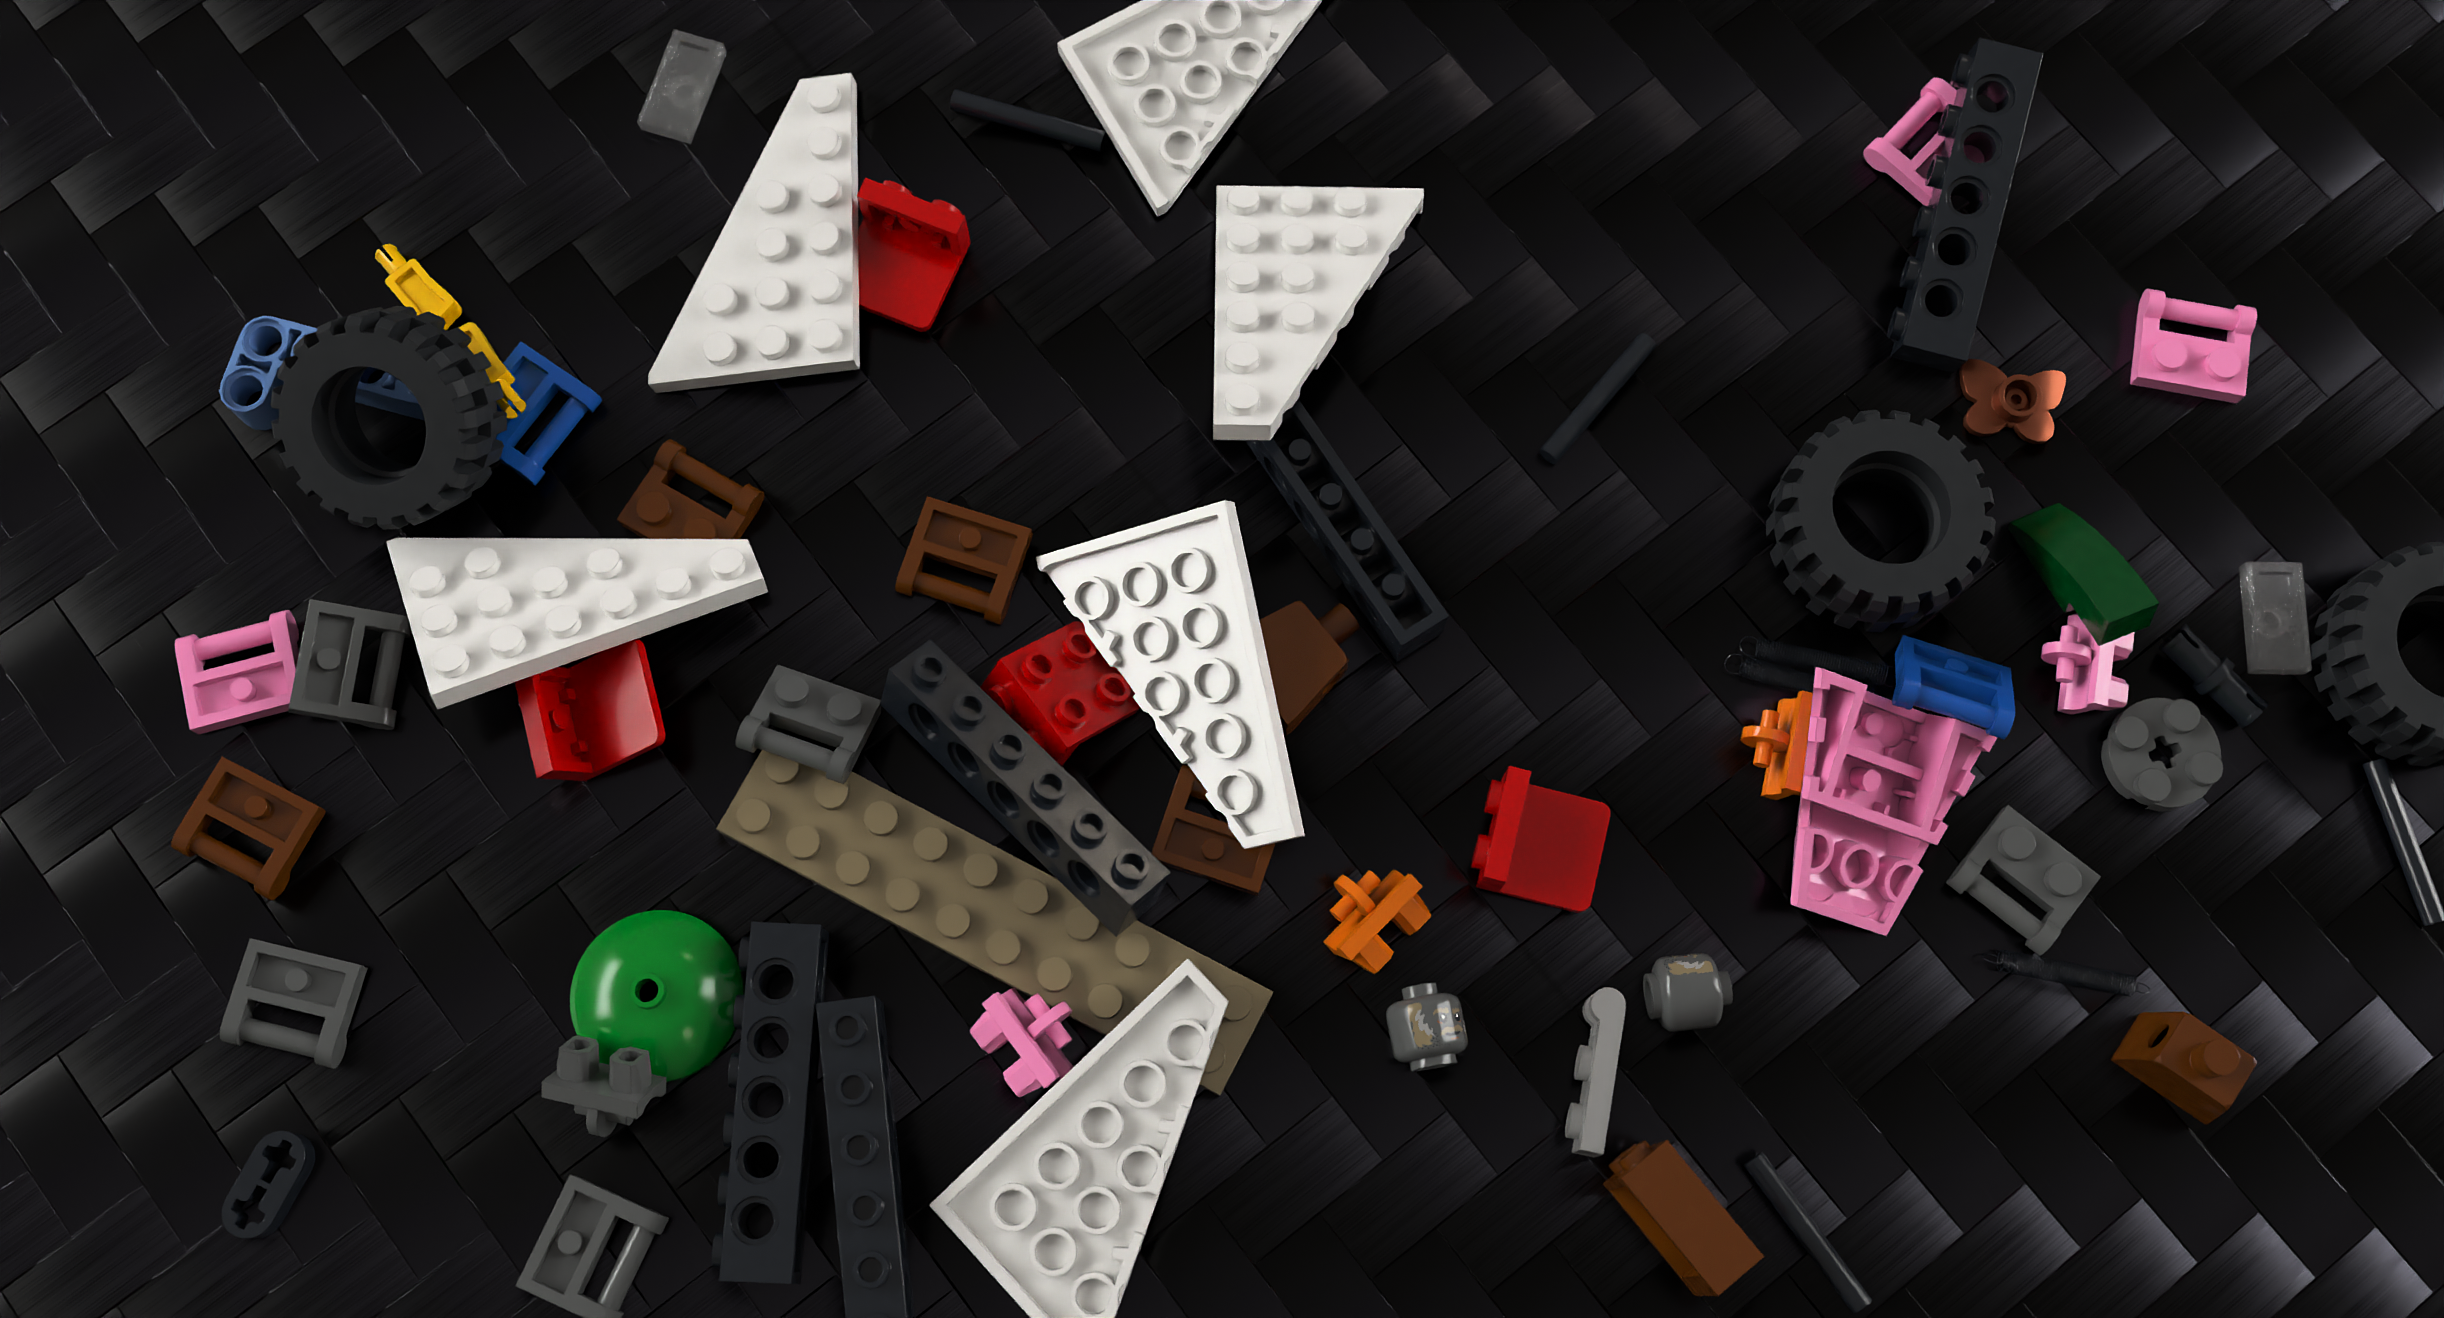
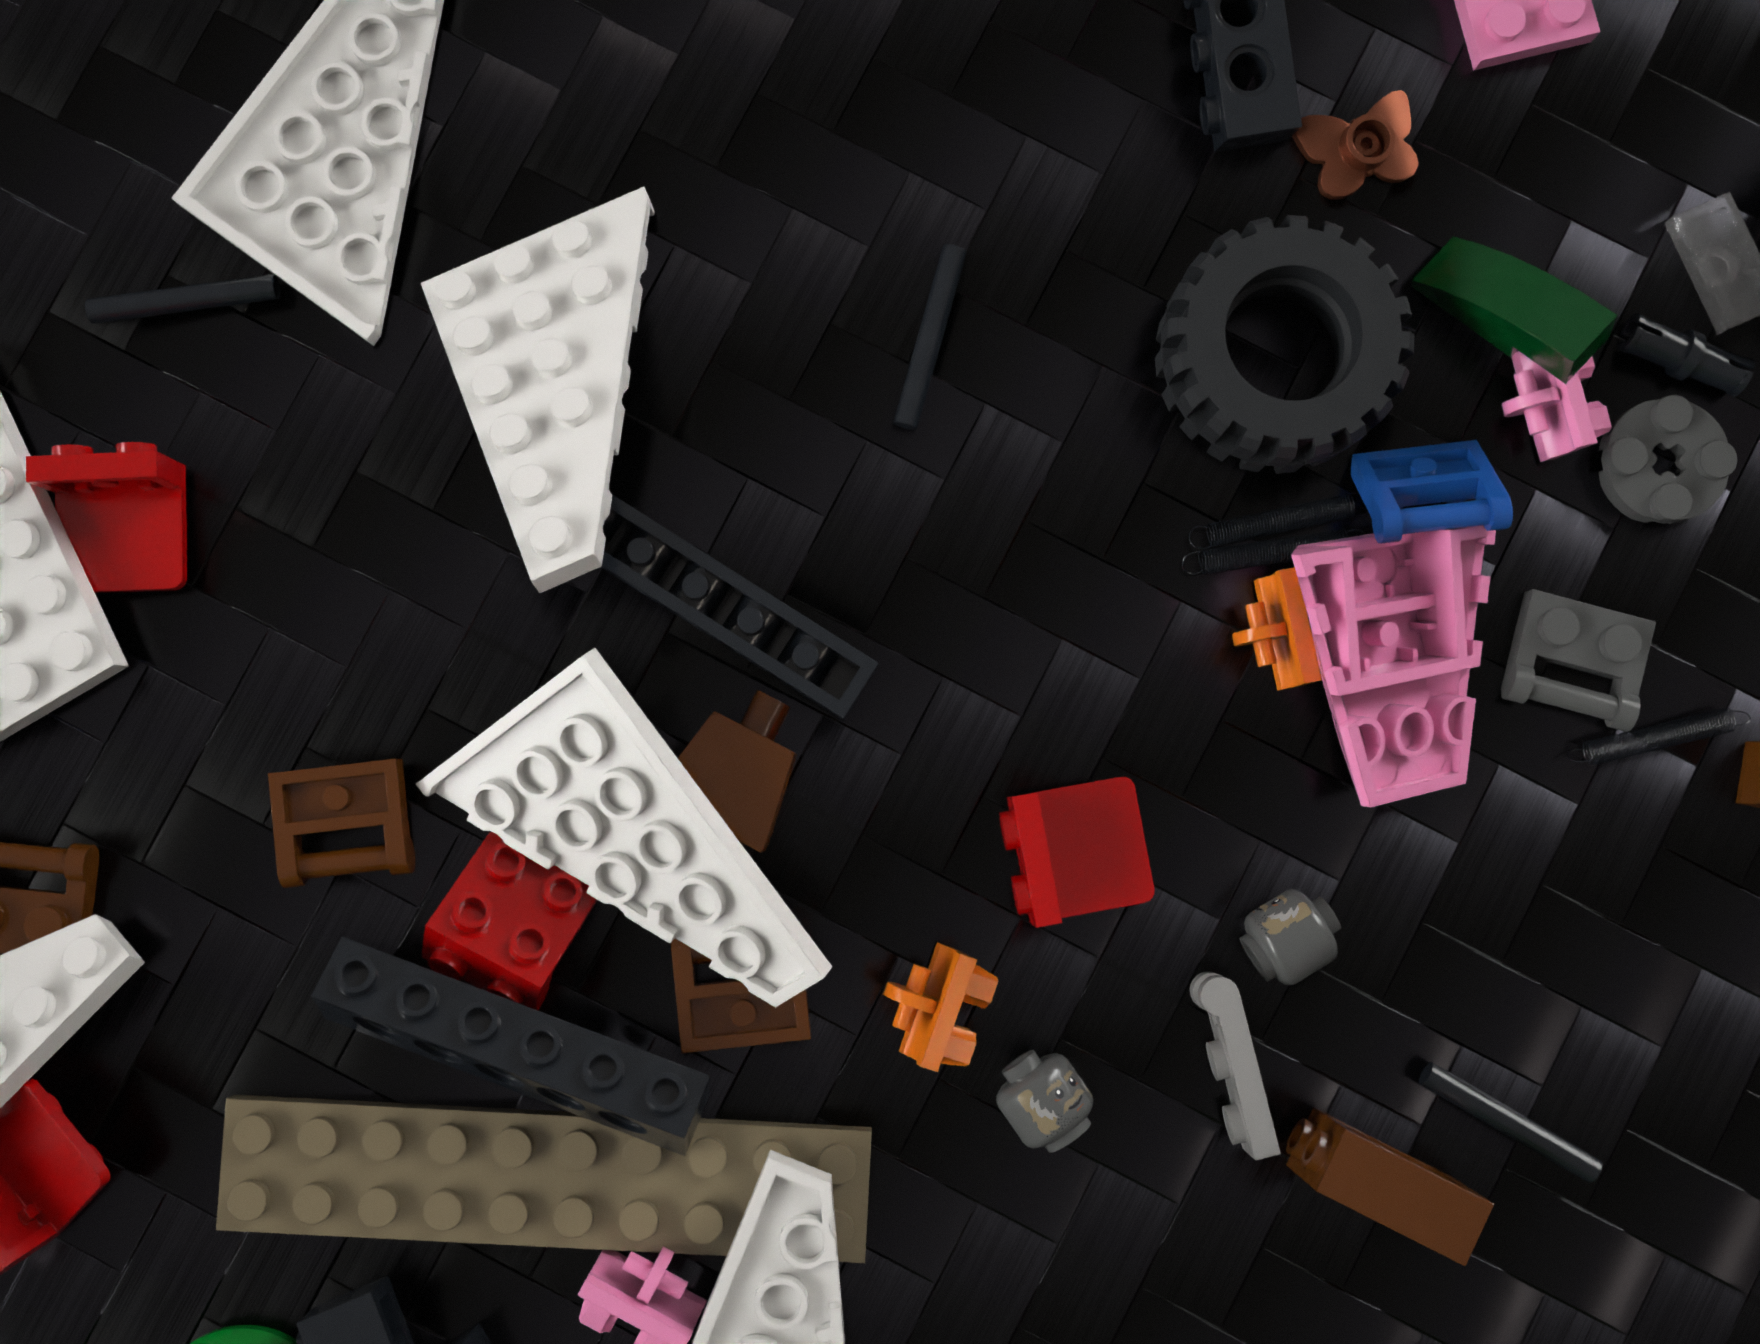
camera: 25 degrees left, 10 degrees up
dark grey plate [735,664,881,784] -> none

